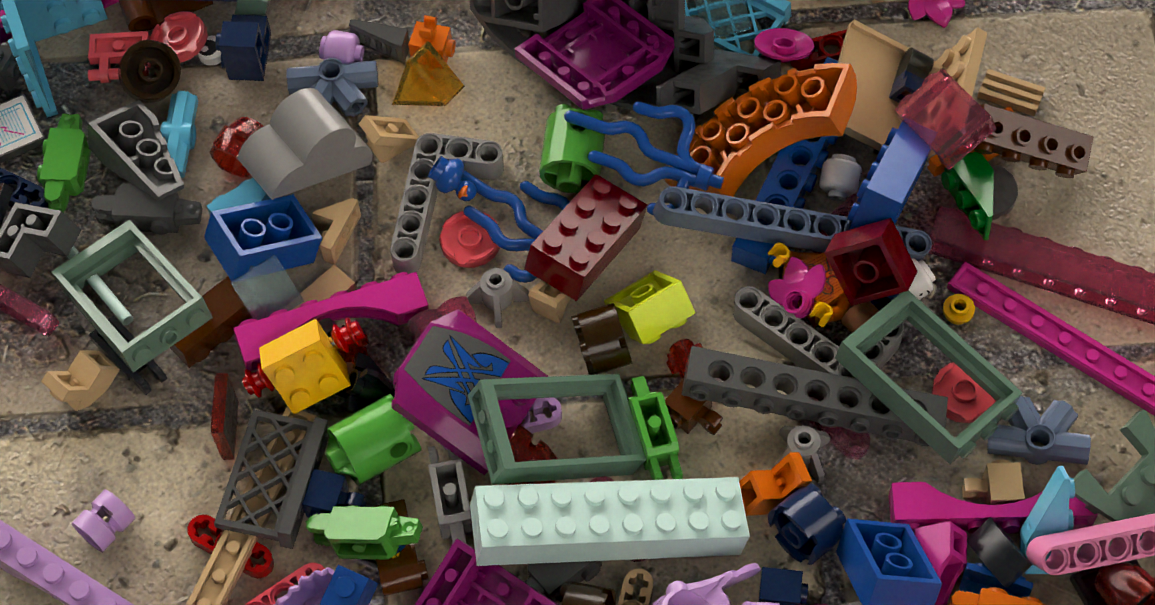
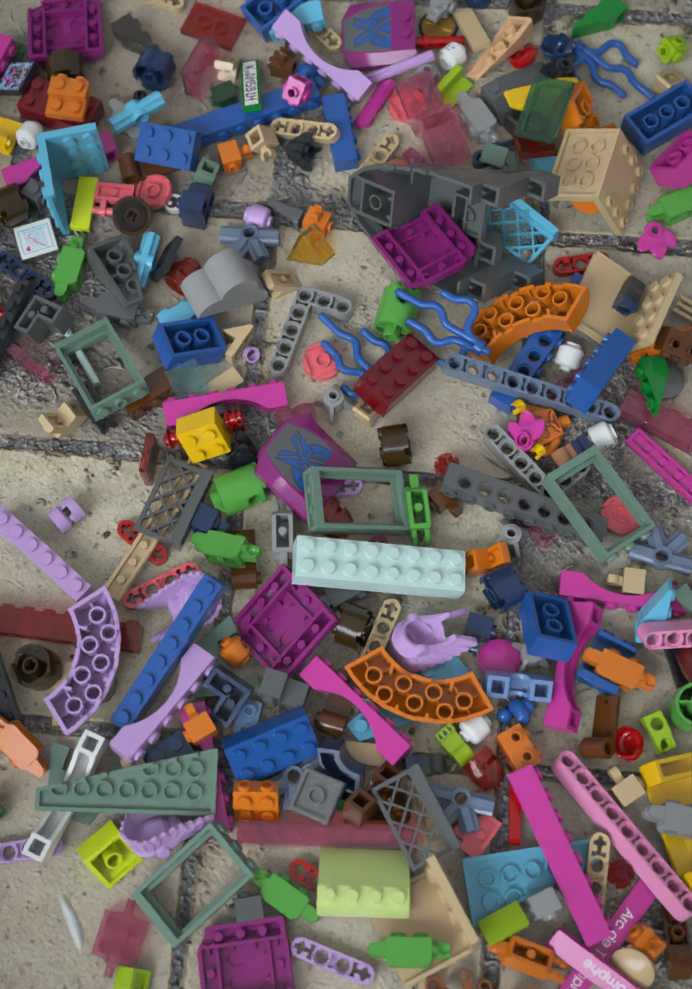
camera: 10 degrees right, 10 degrees up
blue animal [428,156,477,201] -> none
neon yellow slope [604,270,696,345] -> none
dark pink dish [754,28,814,63] -> none
dark red brick [824,218,918,306] -> none
clear pink panel [895,68,997,170] -> none
yellow plate [943,294,975,325] -> none
black slope [967,517,1033,588] -> none
none -> neon yellow tile [70,176,99,232]
none -> black tile [151,235,183,283]
none -> lavender hinge [242,346,260,363]

